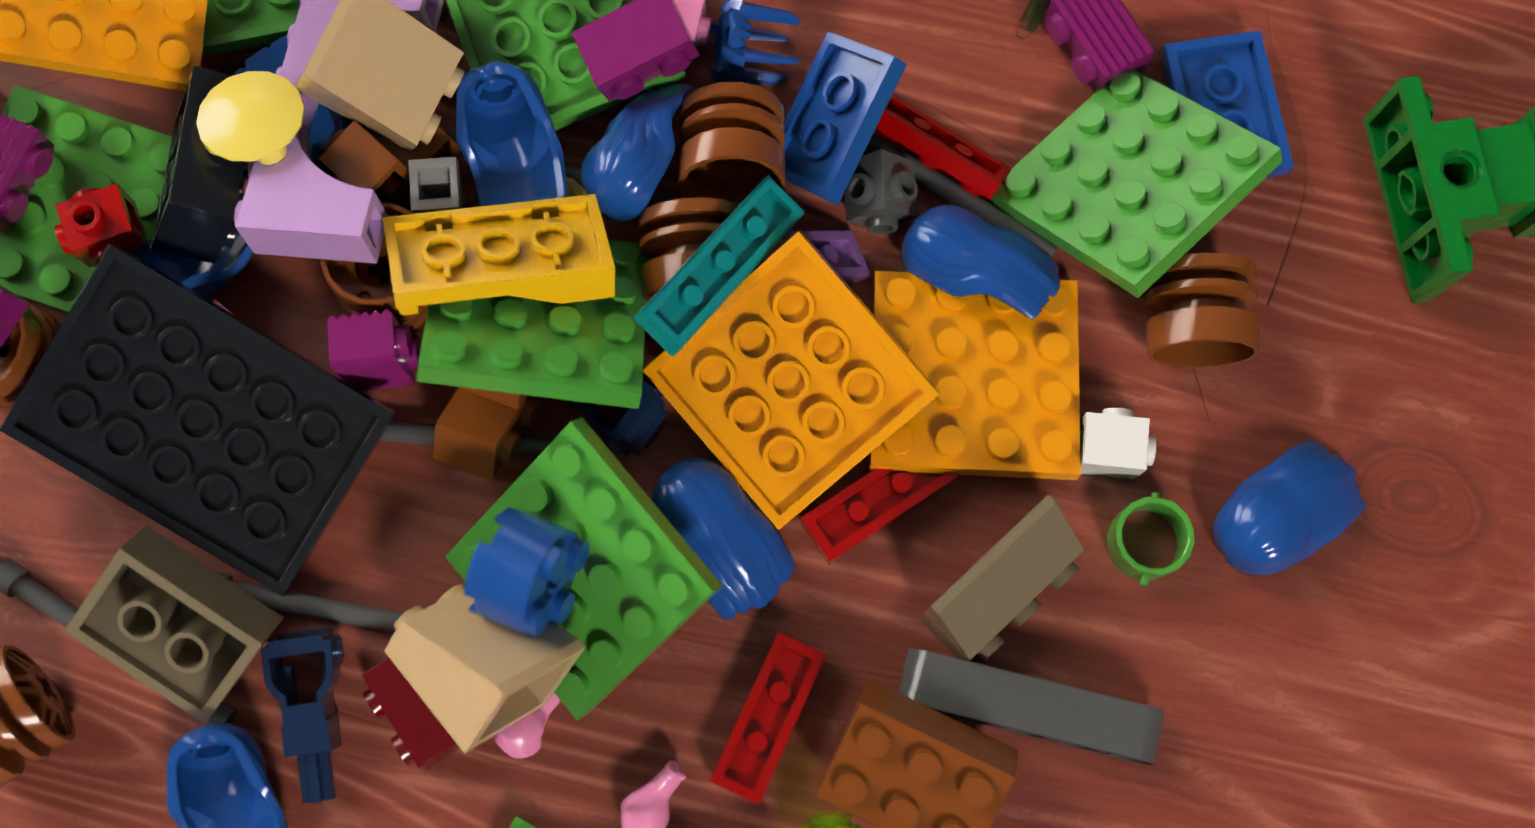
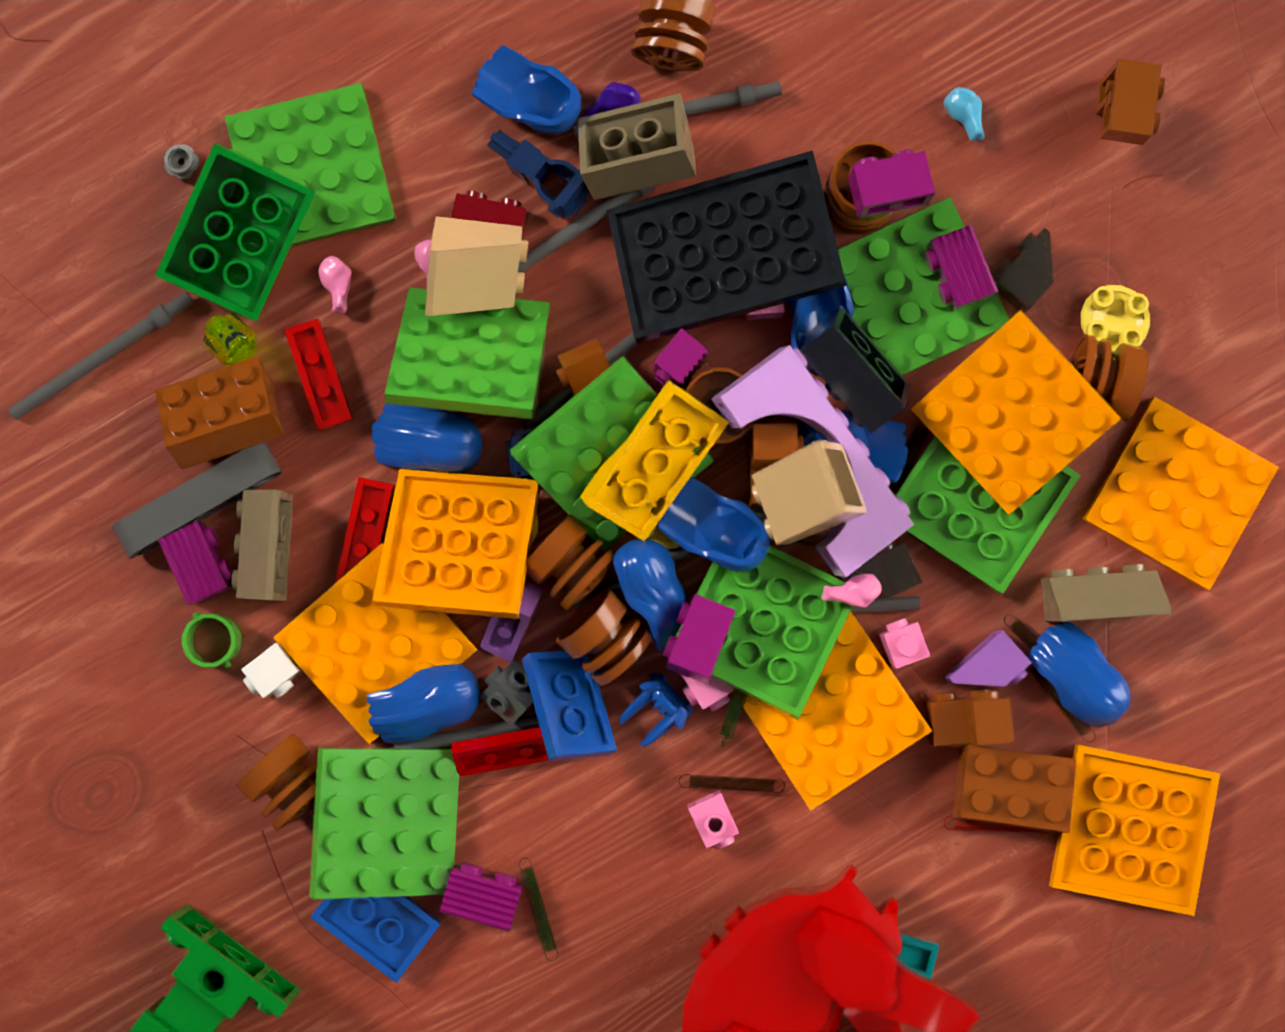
camera: 140 degrees right, 10 degrees up
red brick [55,183,150,268] -> none
light yellow dish [196,71,305,165] -> none
light grey leg [408,157,468,214] -> none
blue brick [464,508,590,636] -> none
teal tile [633,175,805,356] -> none
blue hair [1213,440,1365,575] -> none
none -> magenta brick [158,522,233,605]
none -> dark purple animal [585,82,641,116]

